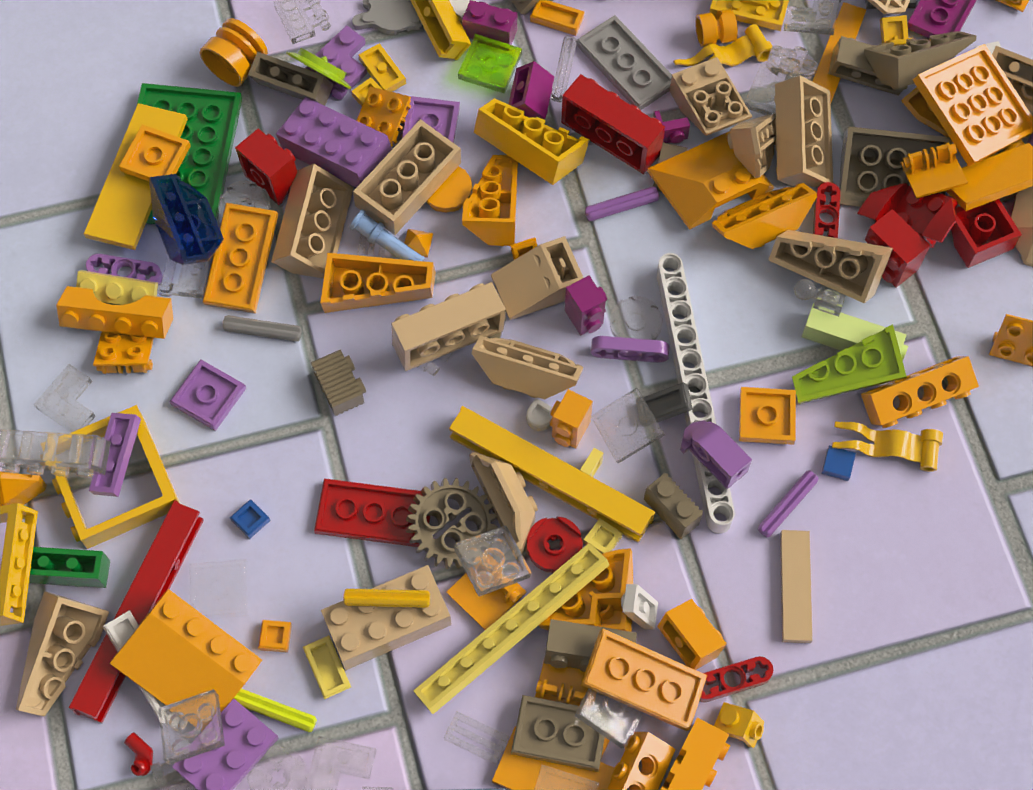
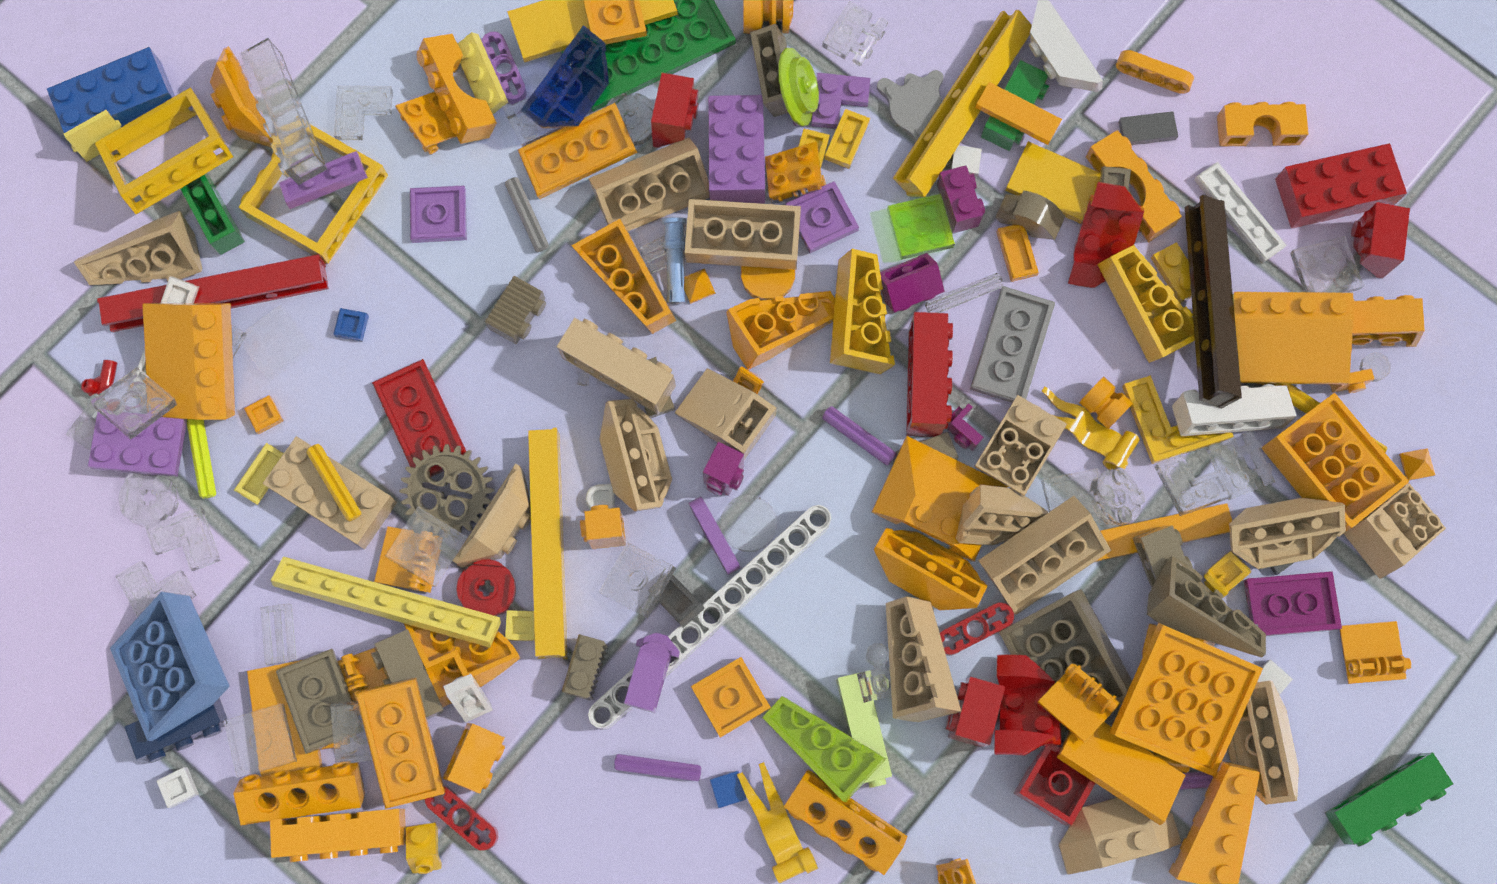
camera: 55 degrees right, 10 degrees up
light yellow tile [580,448,604,477] -> none
tan tile [780,530,812,643] -> none

